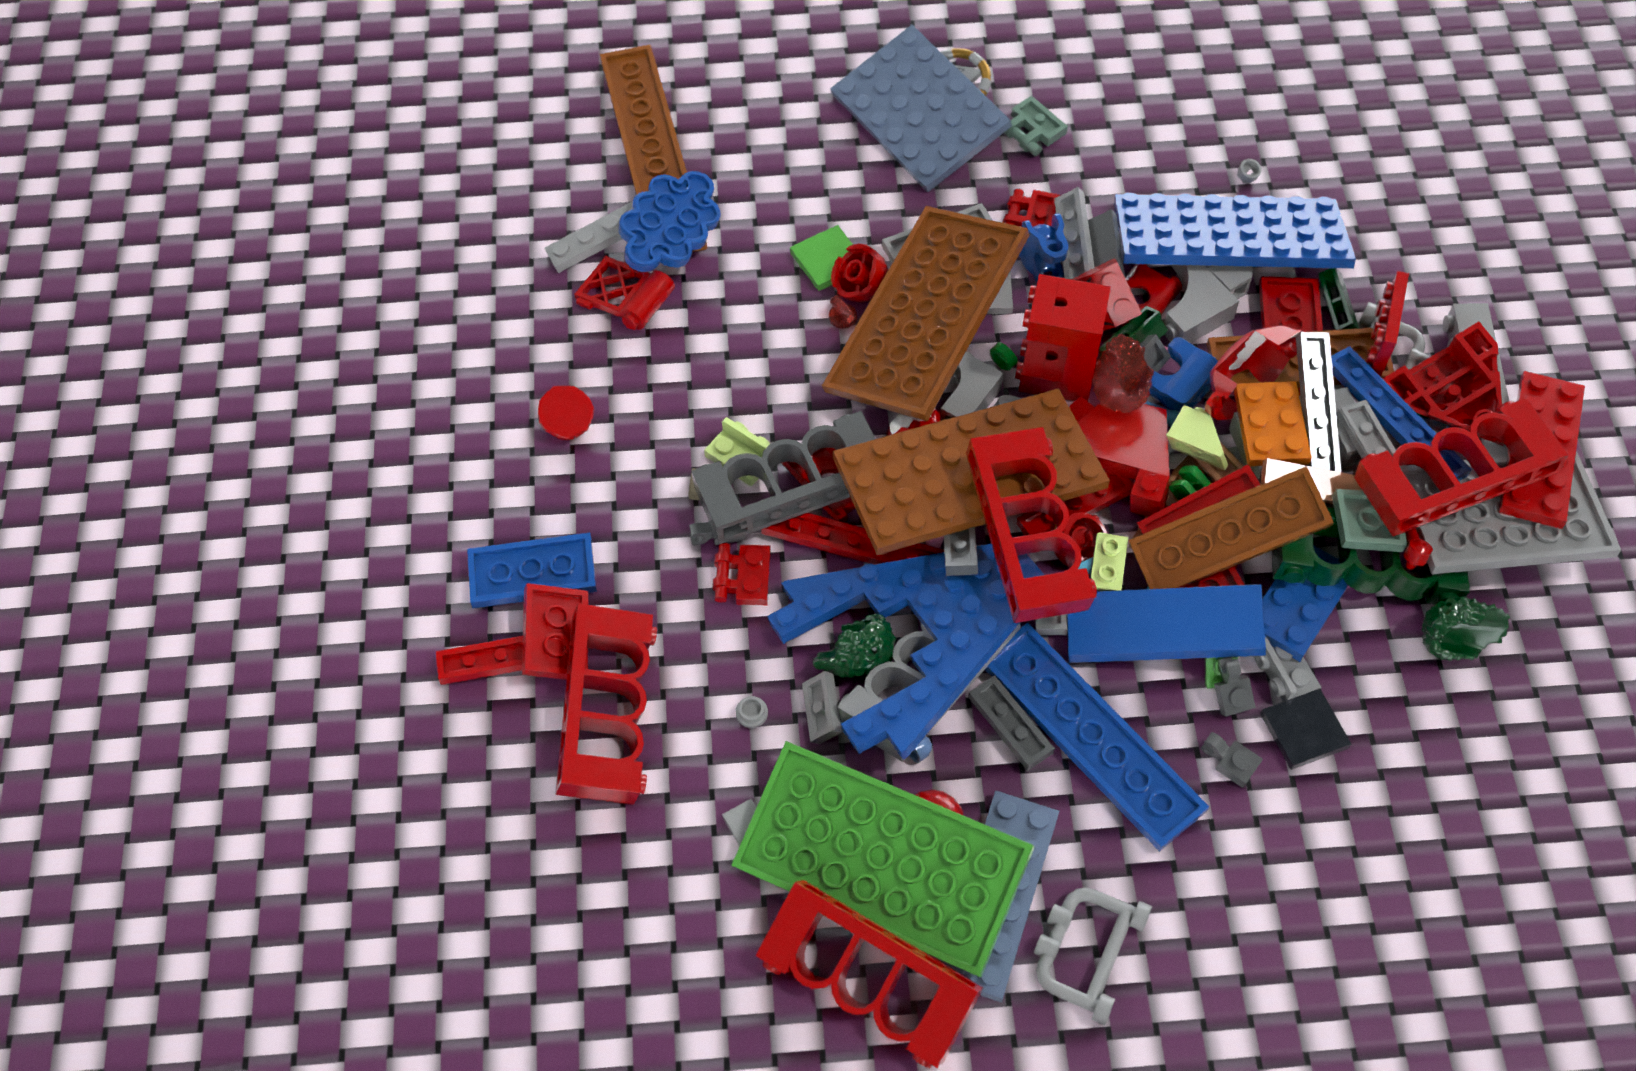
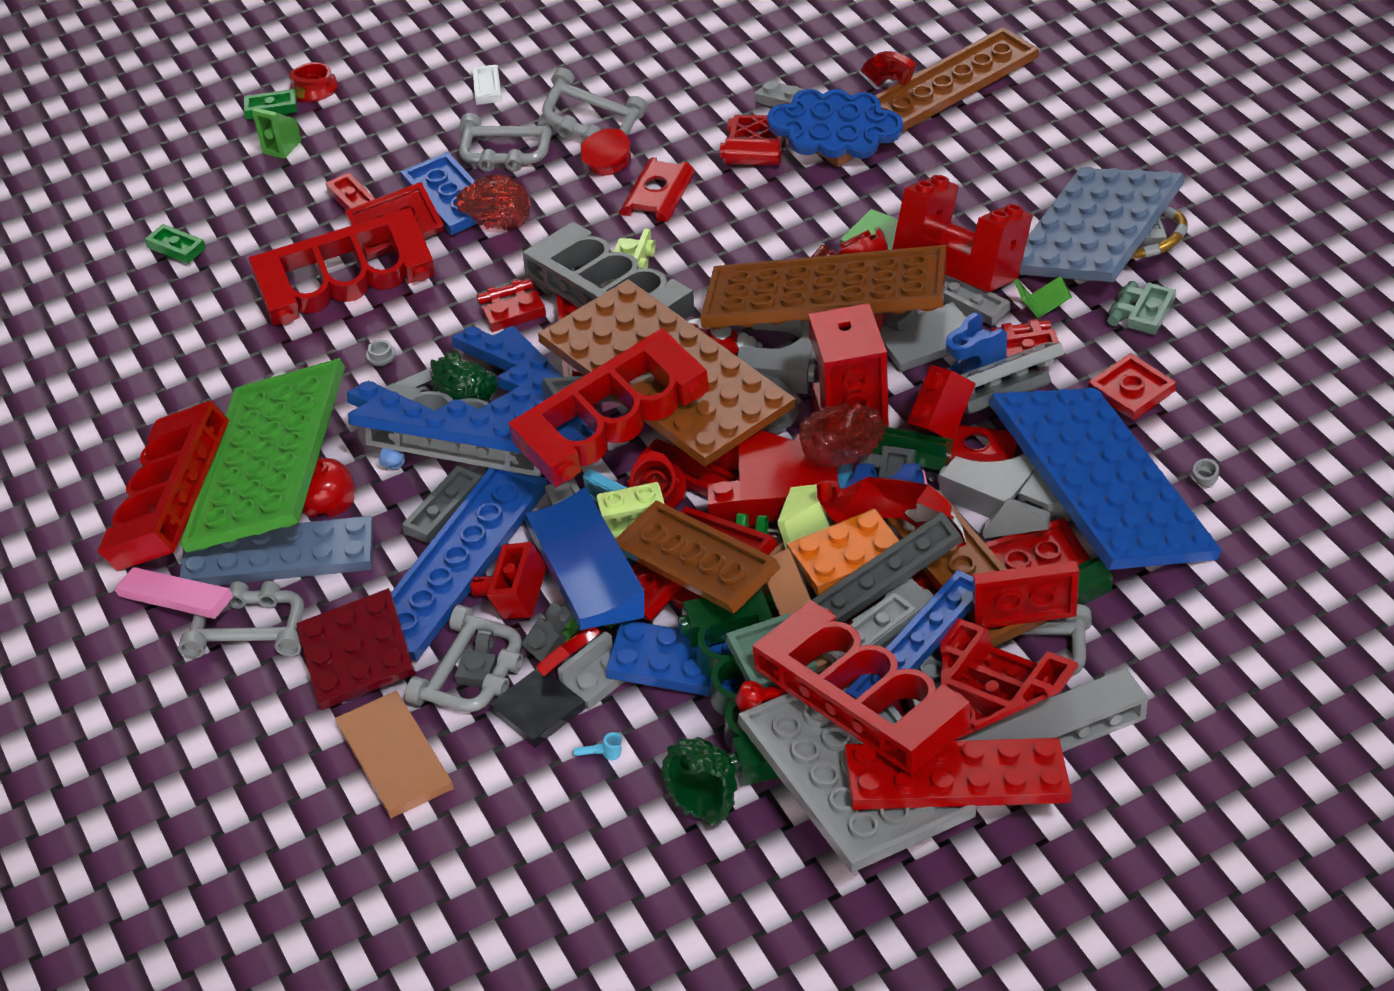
camera: 70 degrees right, 15 degrees down
none -> bright pink tile [114,567,234,619]
none -> green plate [145,224,206,264]
none -> green plate [244,89,298,120]
none -> bright green slope [252,108,301,159]
none -> red hat [289,62,337,103]
none -> dark red plate [296,588,416,710]
none -> nougat tile [335,690,454,819]
none -> light grey bar [405,604,523,712]
none -> clear red piece [456,174,531,230]
none -> light grey bar [459,113,558,172]
none -> red brick [471,542,547,620]
none -> white tile [472,64,502,105]
none -> red tile [536,626,604,677]
none -> light grey bar [542,67,648,142]
none -> medium azure hand [574,732,622,760]
none -> red piece [619,157,695,222]
none -> red tile [861,51,917,87]
none -> red piece [892,175,1033,292]
none -> light grey slope [983,498,1051,539]
none -> bright green bracket [1014,276,1072,319]
none -> red plate [1088,353,1177,421]

